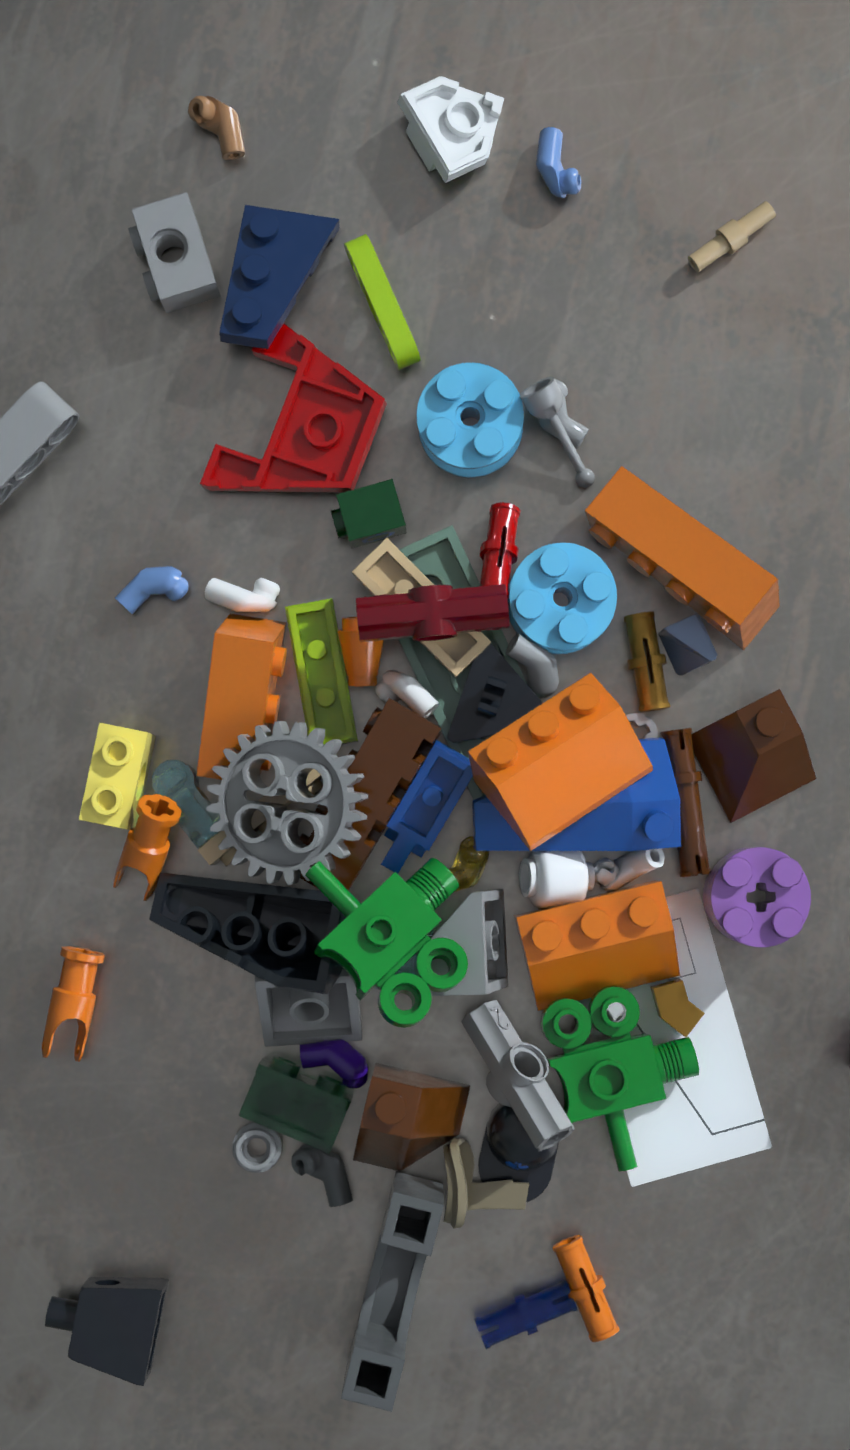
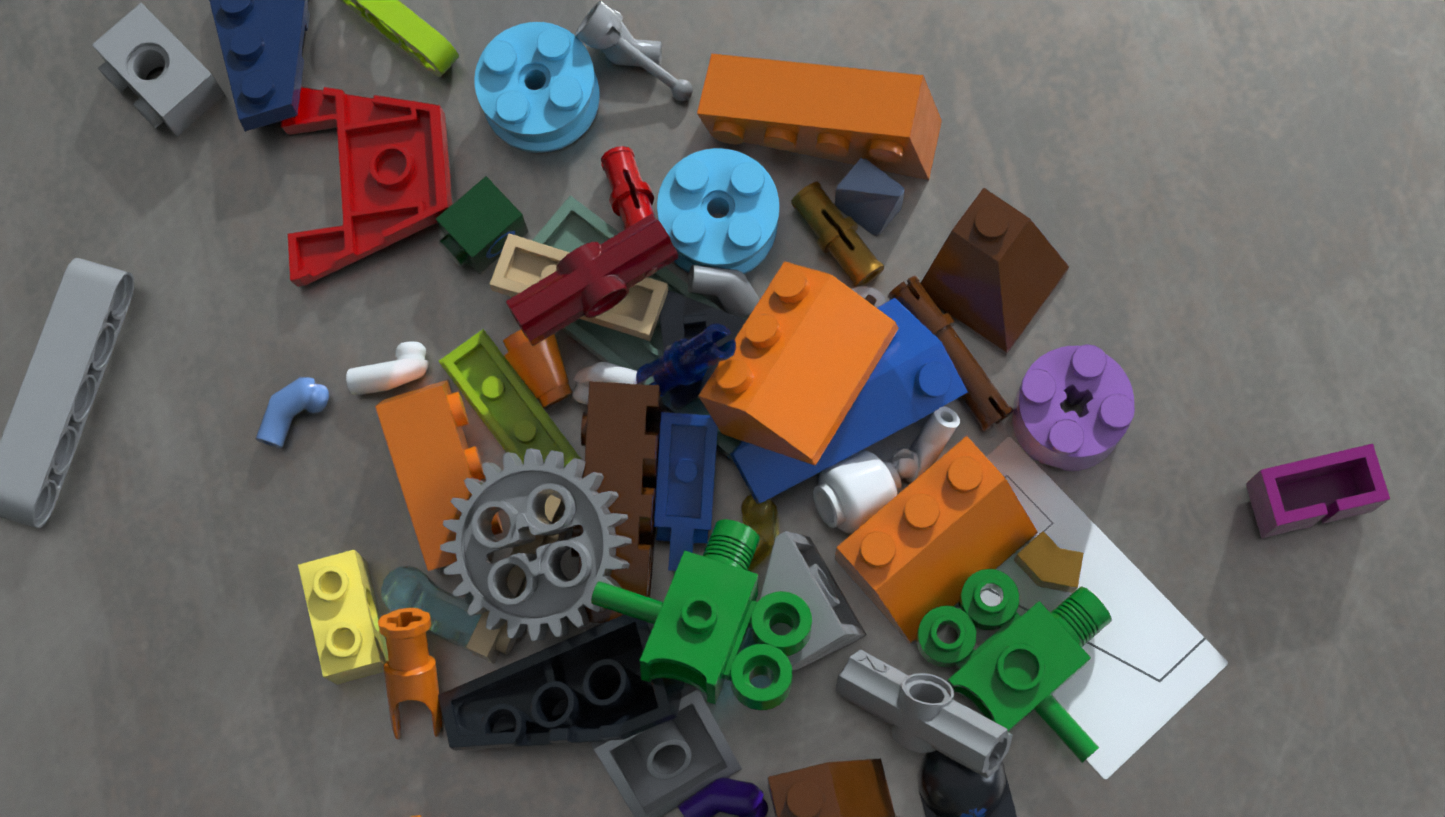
camera: 25 degrees left, 10 degrees down
none -> clear blue pin [636,323,736,397]

